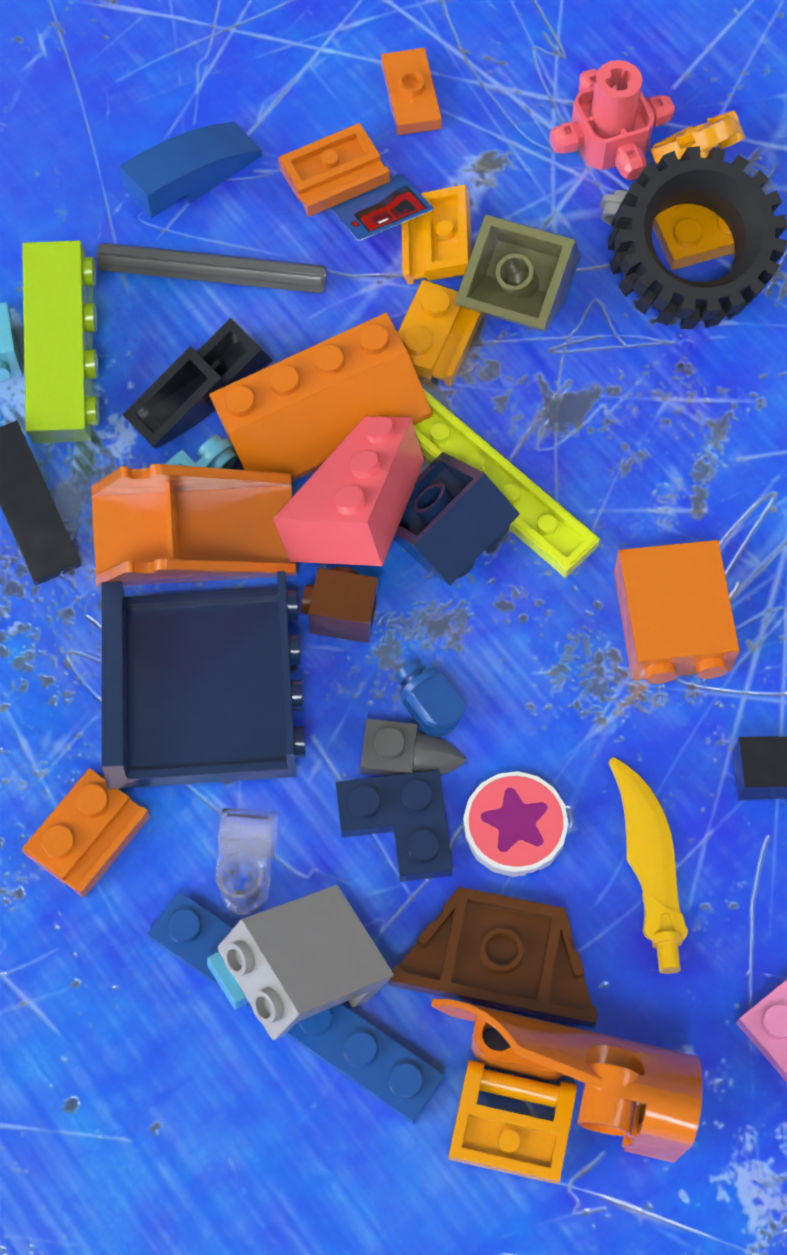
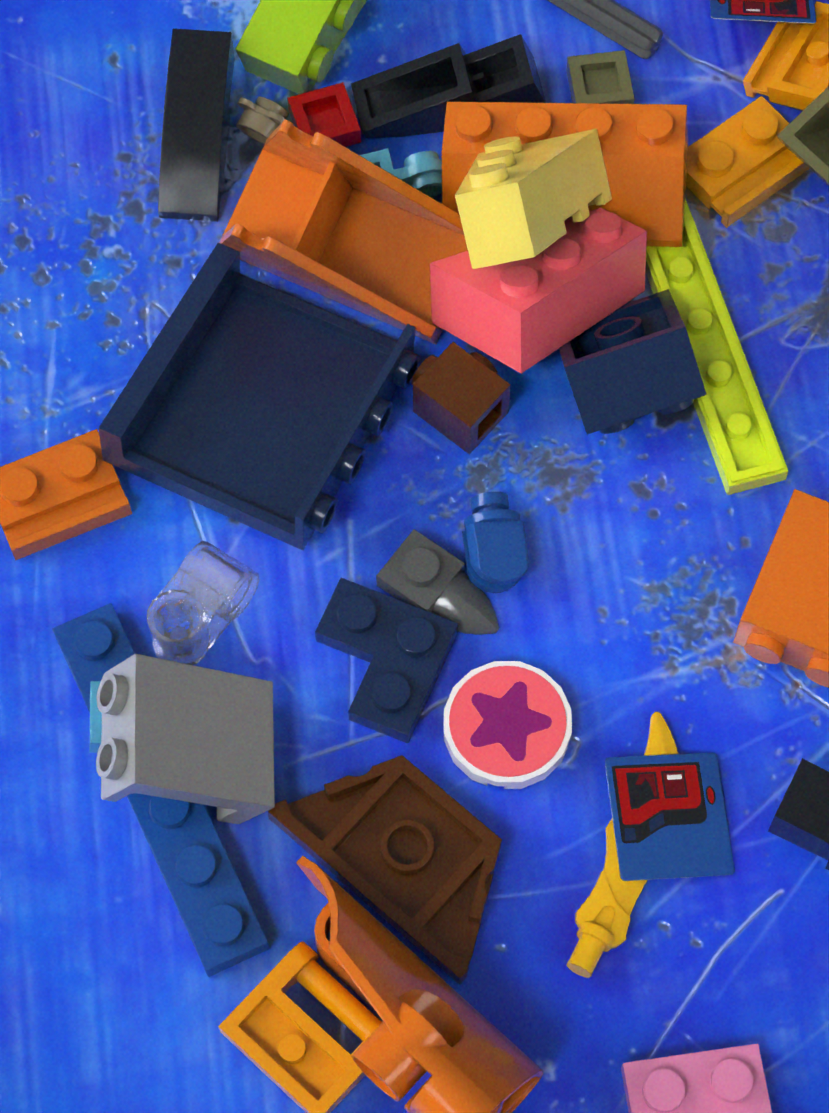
camera: 30 degrees right, 0 degrees up
none -> dark tan plate [236,96,289,144]
none -> red plate [287,82,361,147]
none -> light yellow wedge [455,129,612,270]
none -> olive plate [566,50,635,104]
none -> sticker [605,753,735,881]

